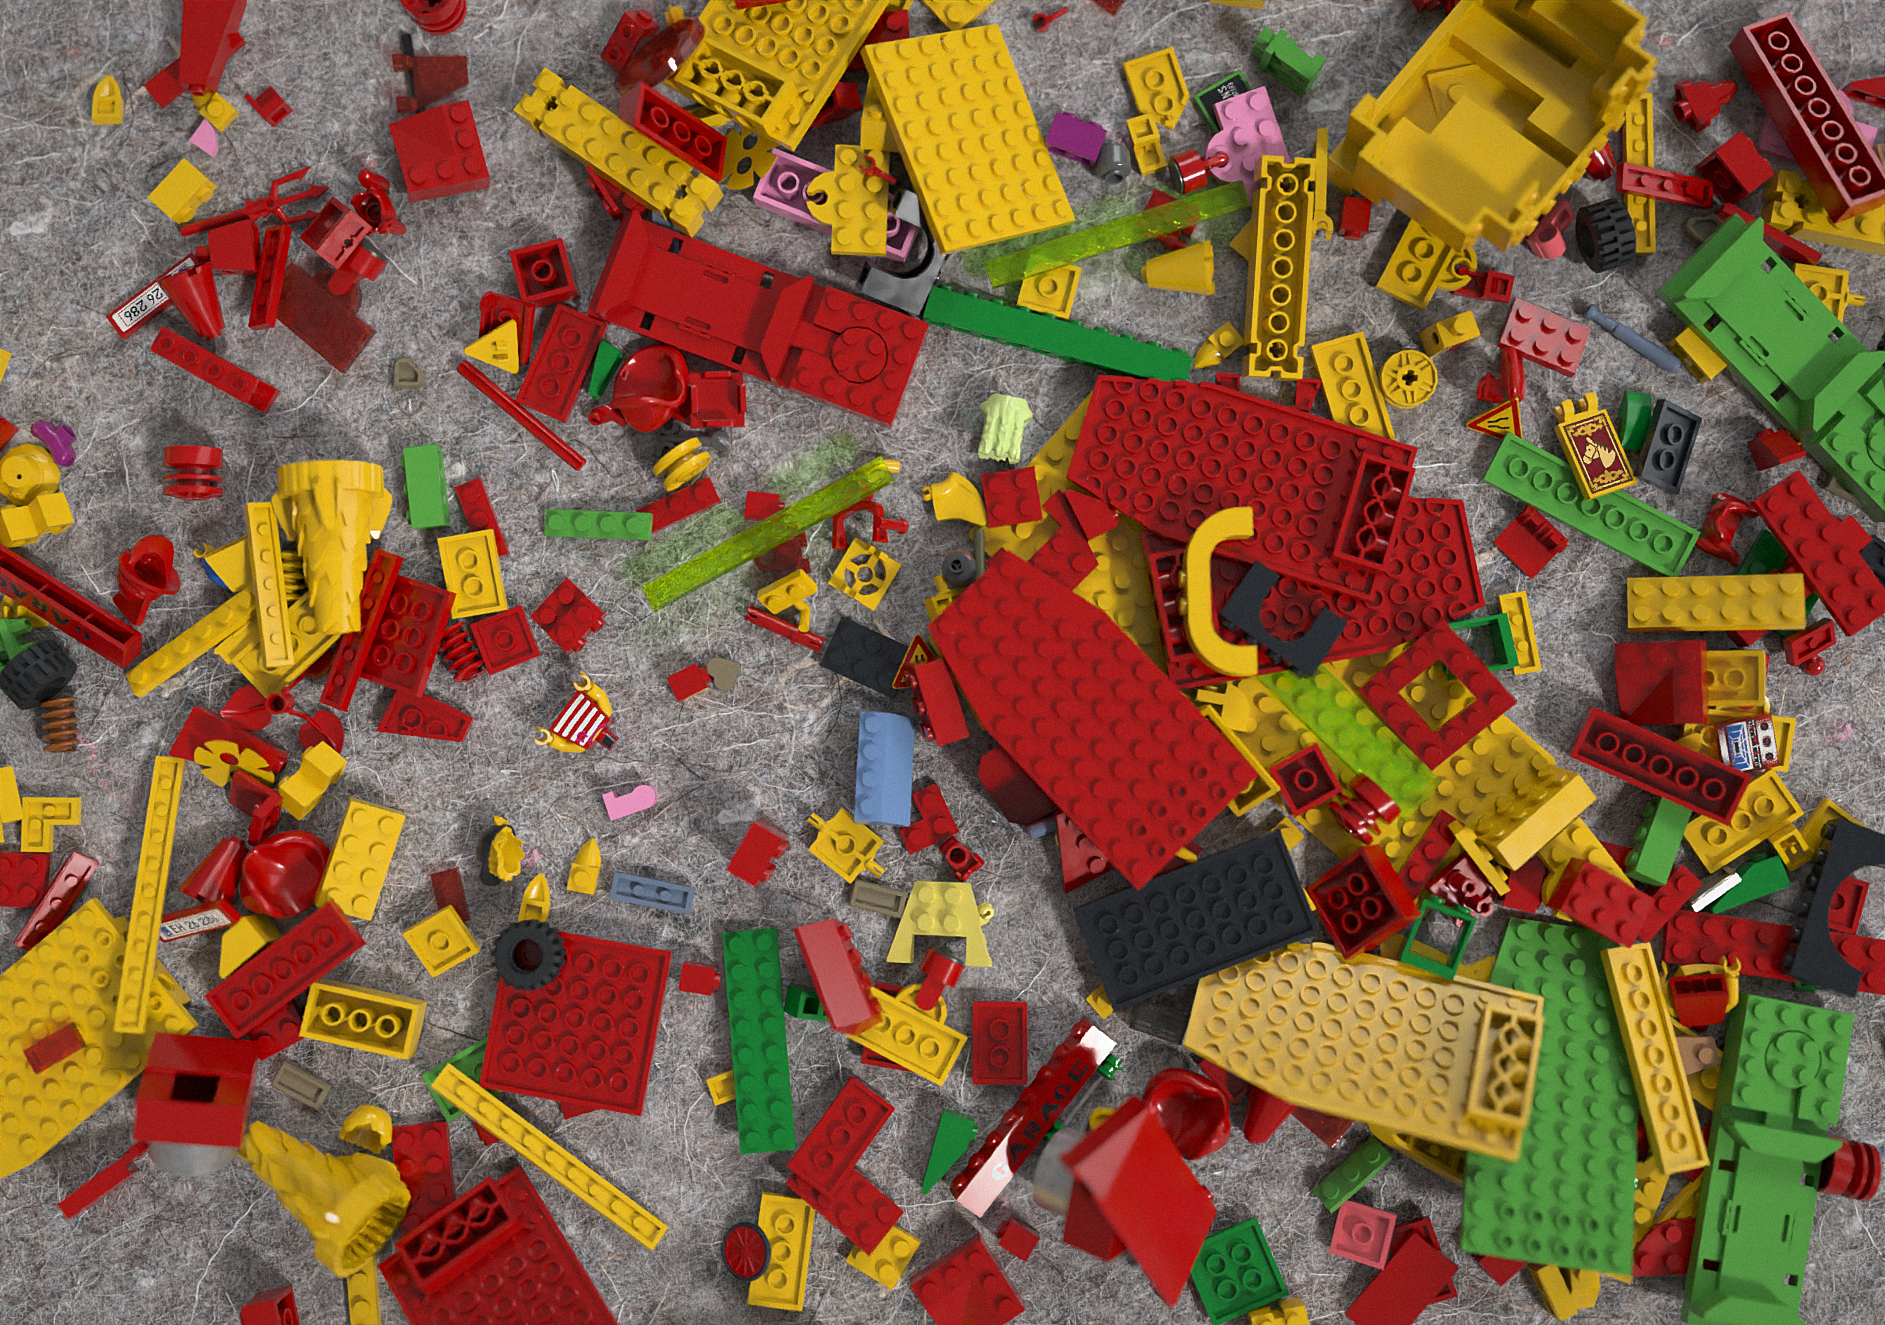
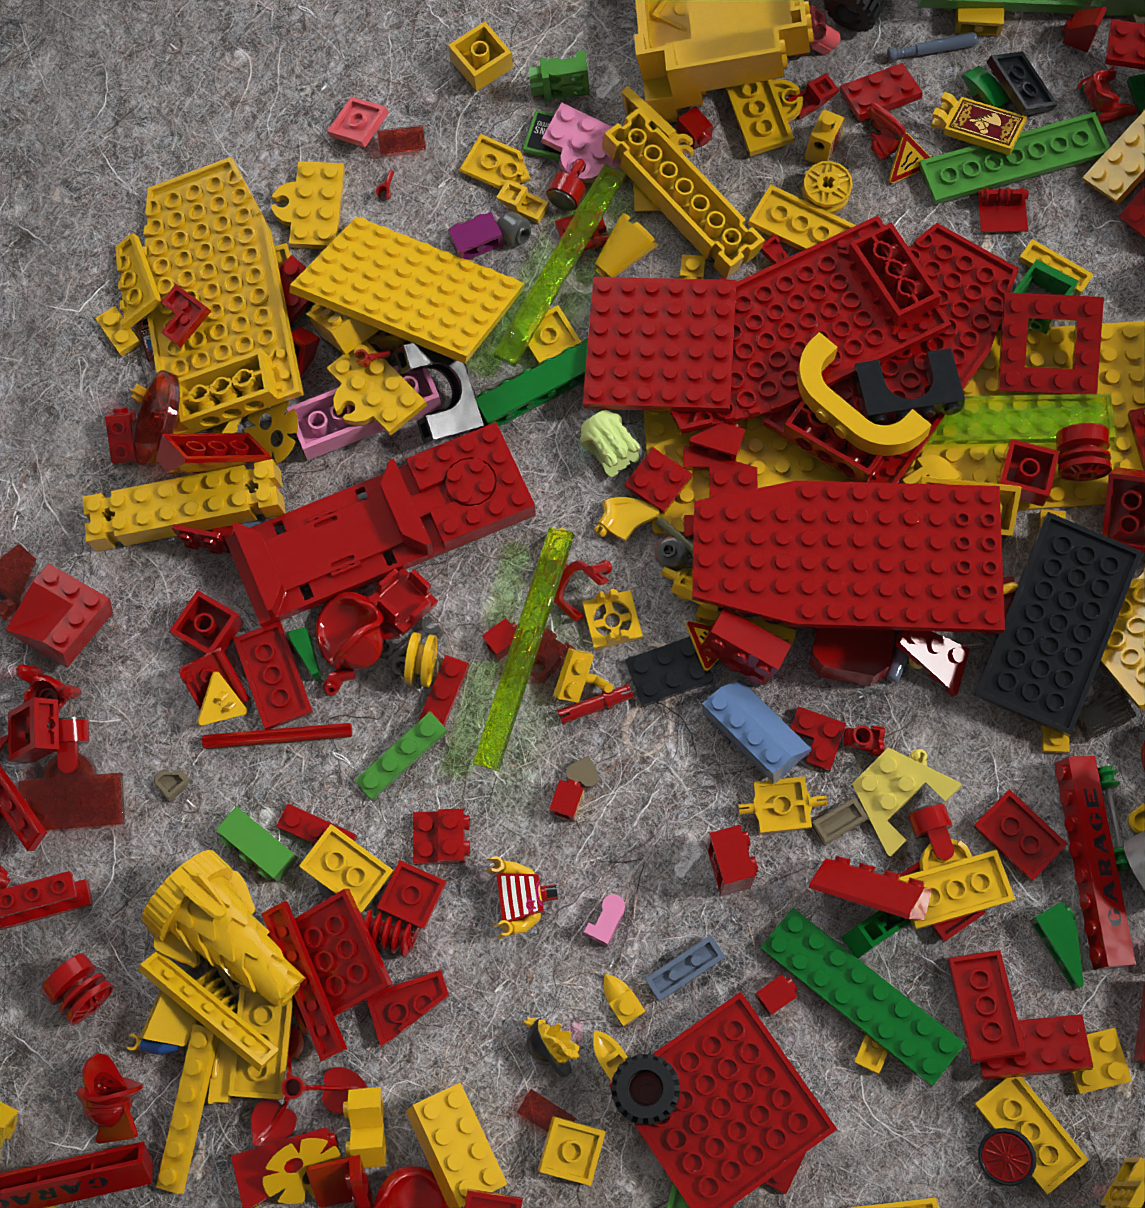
camera: 40 degrees left, 15 degrees down
none -> red plate [583,277,737,413]

